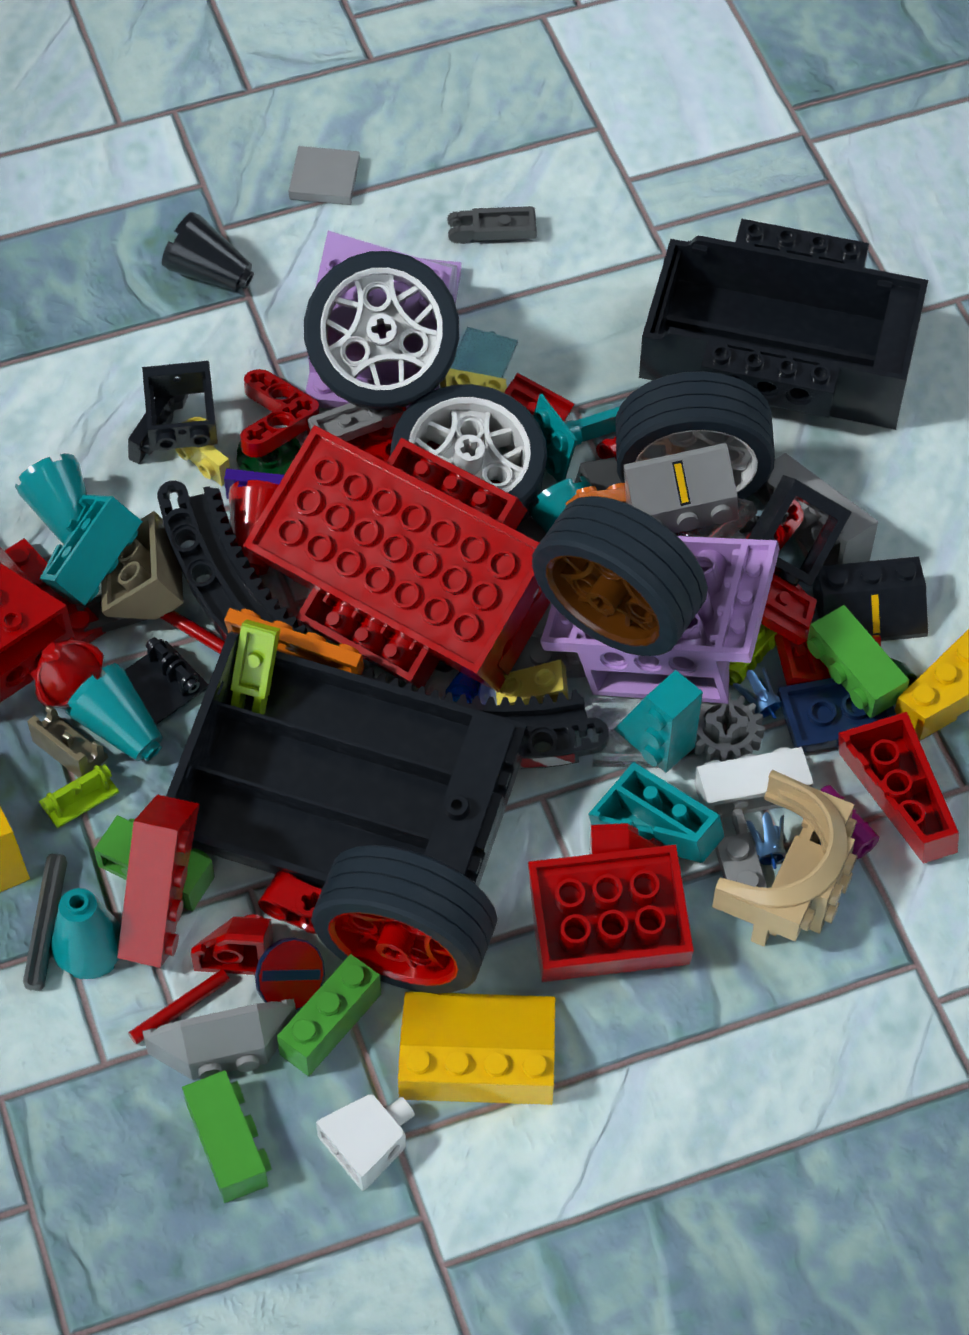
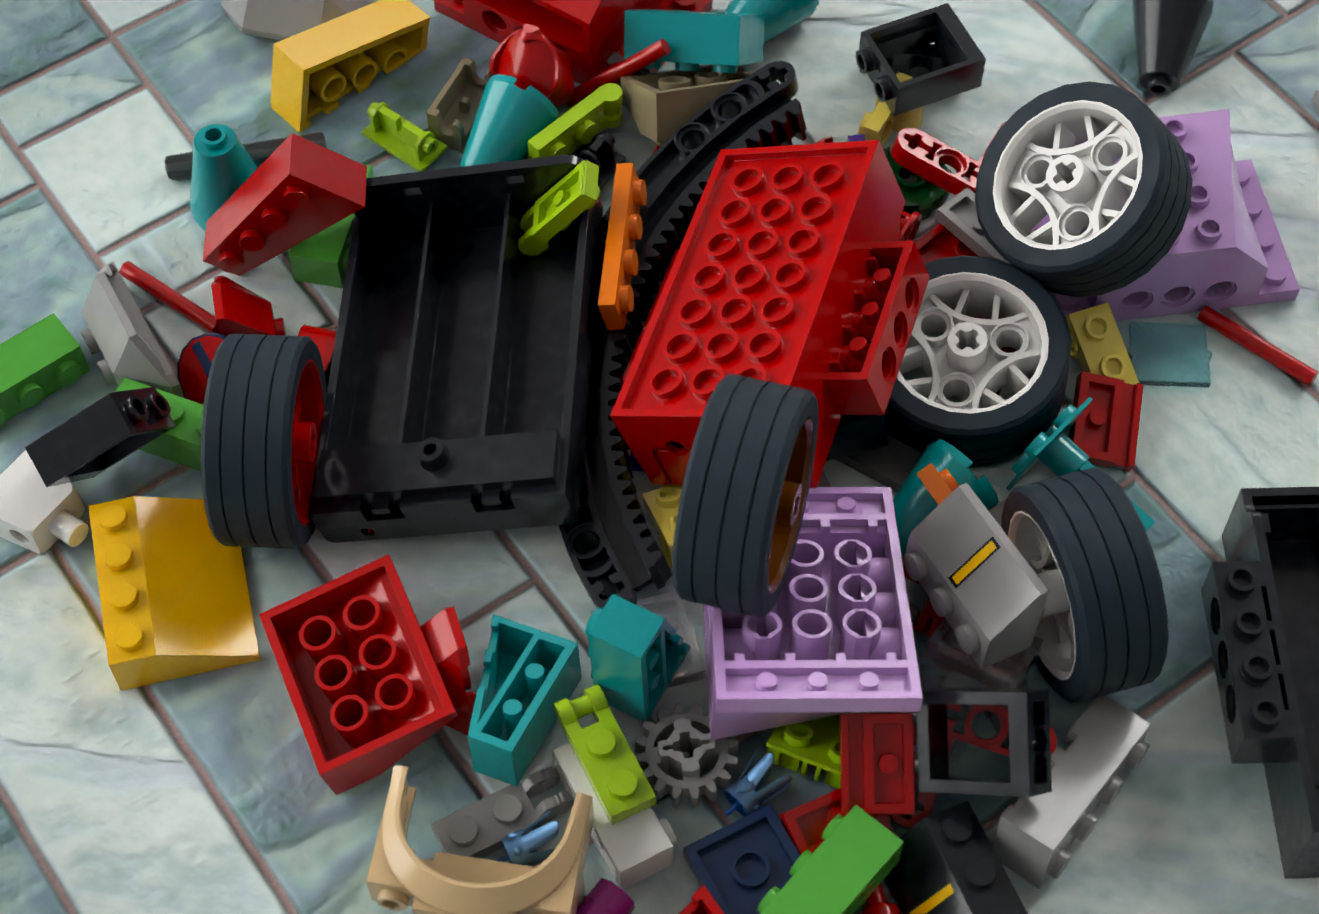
camera: 75 degrees right, 0 degrees up
none -> black window [25,387,176,487]
none -> lime plate [527,83,623,159]
none -> lime plate [553,684,656,825]
none -> red bar [570,39,671,106]
none -> red bar [1197,305,1319,386]

